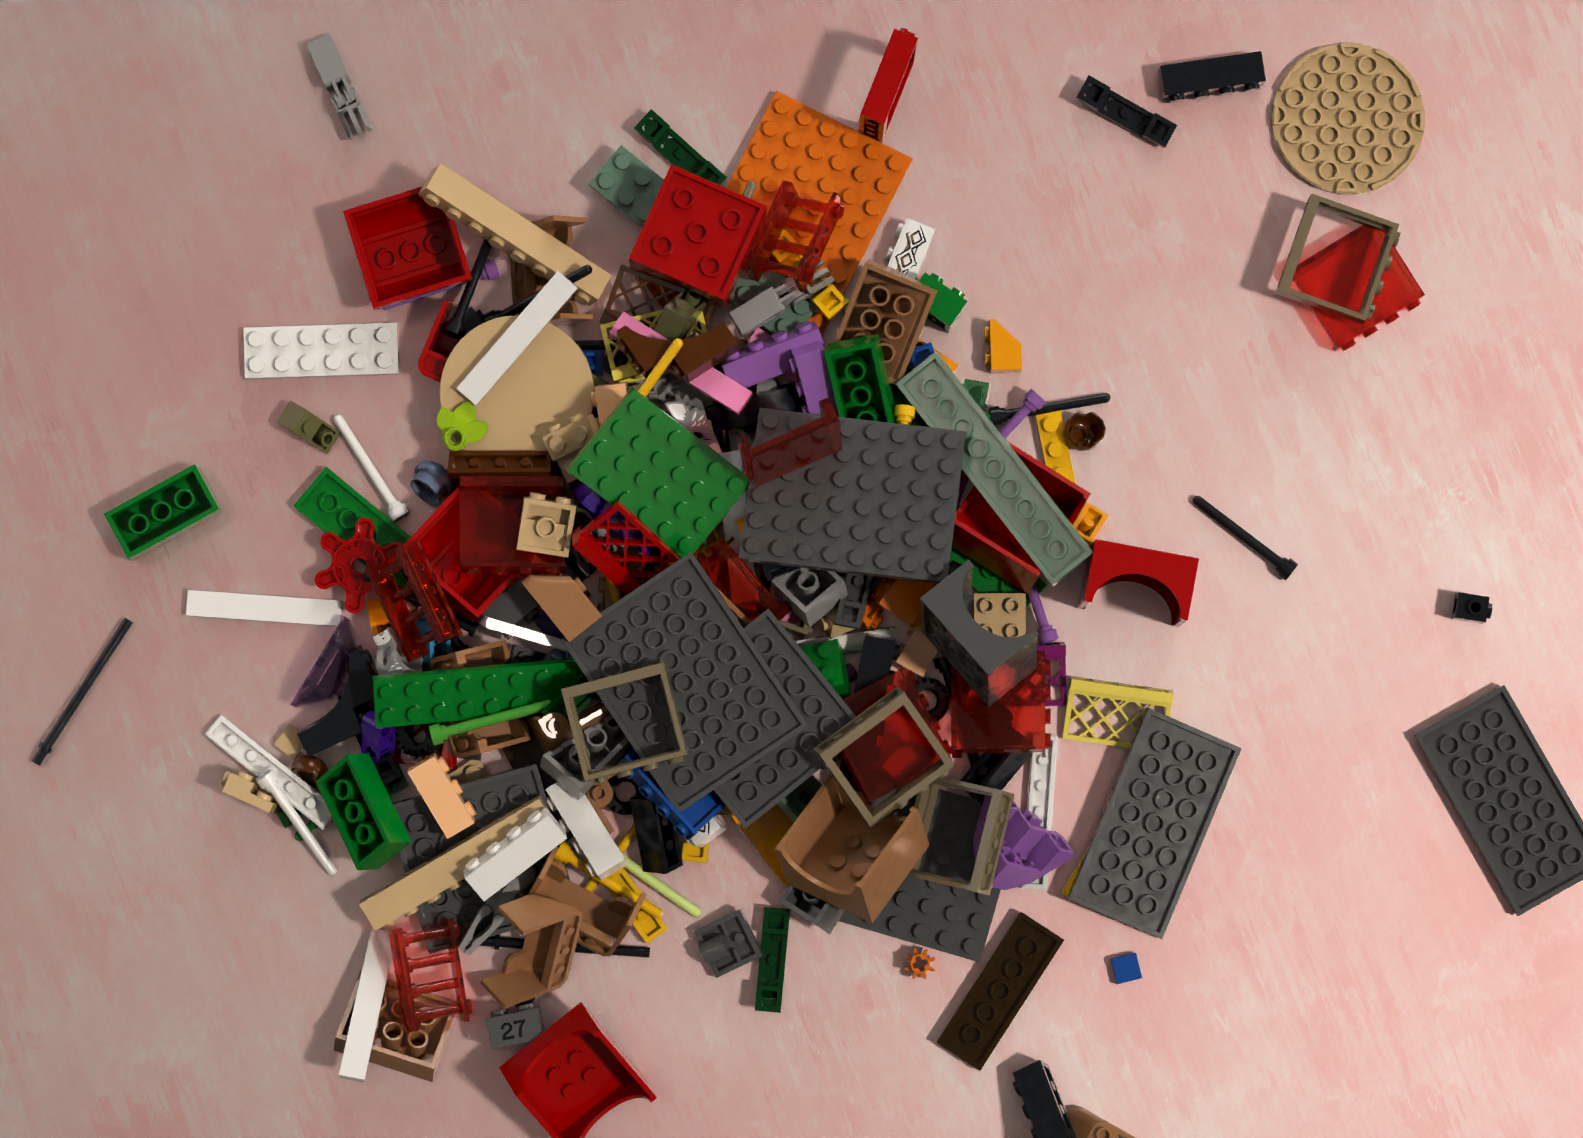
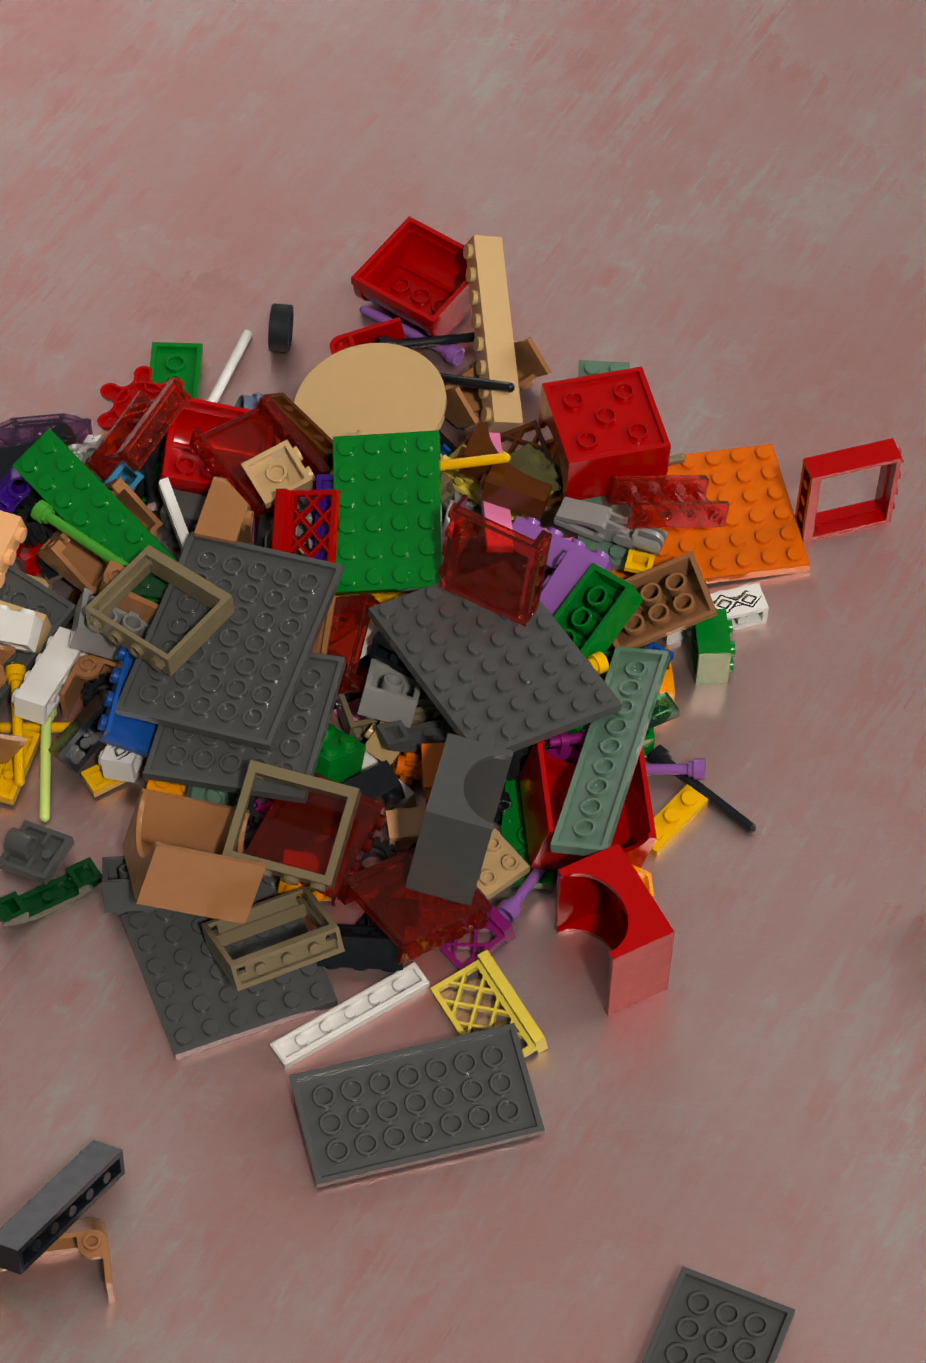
camera: 50 degrees right, 30 degrees down
green brick [104,464,223,561] -> none
white tile [186,590,343,627] -> none
white plate [243,323,399,380] -> none
olive slope [277,400,340,454] -> none
light grey arm [306,33,373,140] -> none
lime plate [437,401,488,451] -> none
white tile [456,271,578,405] -> none
dark green slope [634,109,727,185] -> none
orange gear [904,948,935,979] -> none
dark brown plate [936,911,1064,1071] -> none
medium lavender brick [973,796,1075,890] -> none
light orange slope [984,319,1022,374] -> none
reddish brown hair [1063,412,1106,451] -> none
blue tile [1110,953,1142,984] -> none
black piece [1193,496,1298,580] -> none
black brick [1451,592,1492,624] -> none
none -> black tyre [268,303,294,352]

